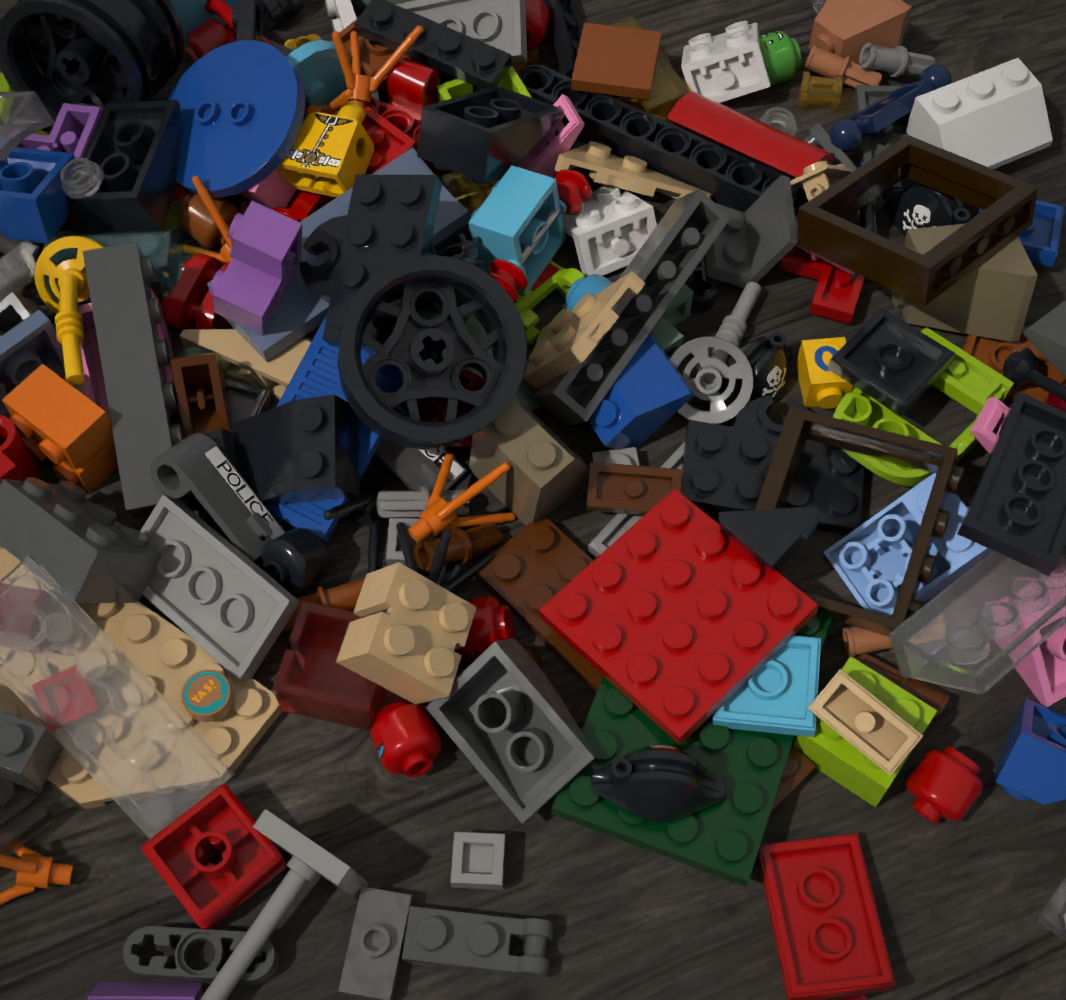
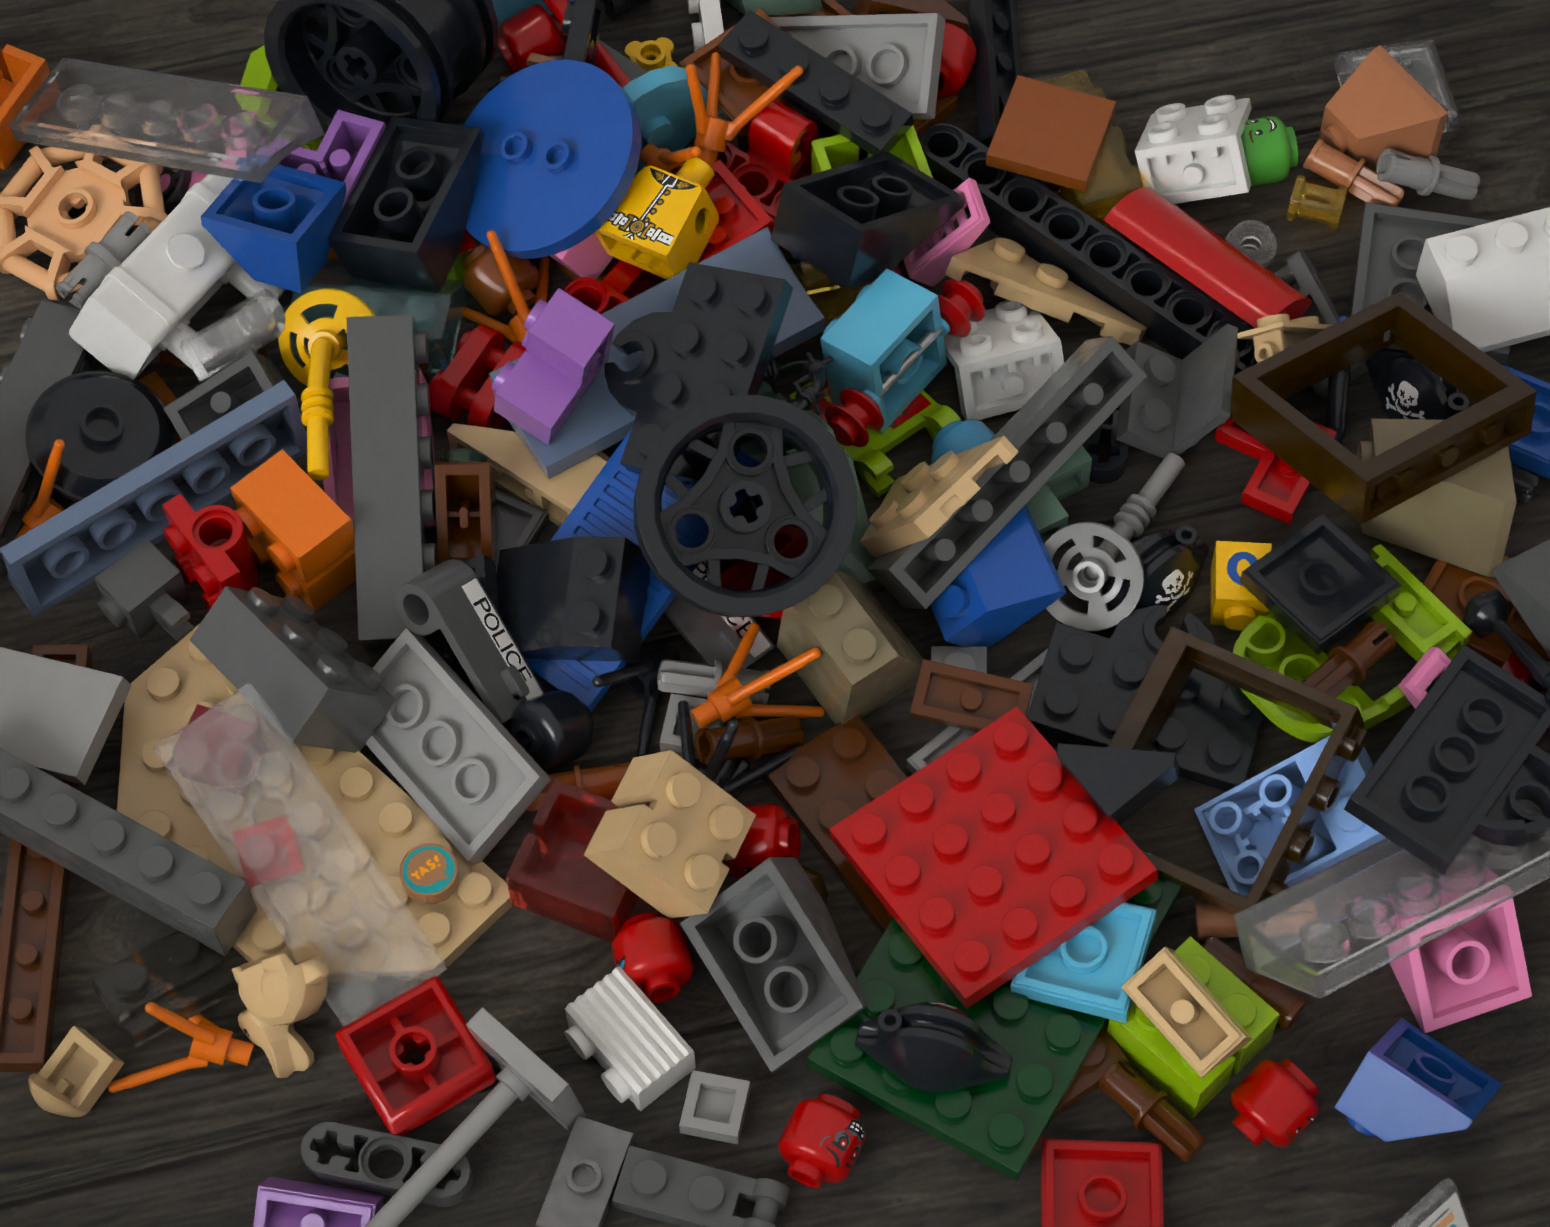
camera: 10 degrees right, 0 degrees up
clear plate [60,157,104,199] -> none
dark blue plate [830,65,952,152] -> none
none -> tan animal [232,942,330,1078]
none -> white brick [564,967,696,1111]
none -> red head [778,1093,866,1188]
none -> reddish brown axle [1097,1059,1205,1162]
none -> reddish brown axle [1301,621,1396,698]

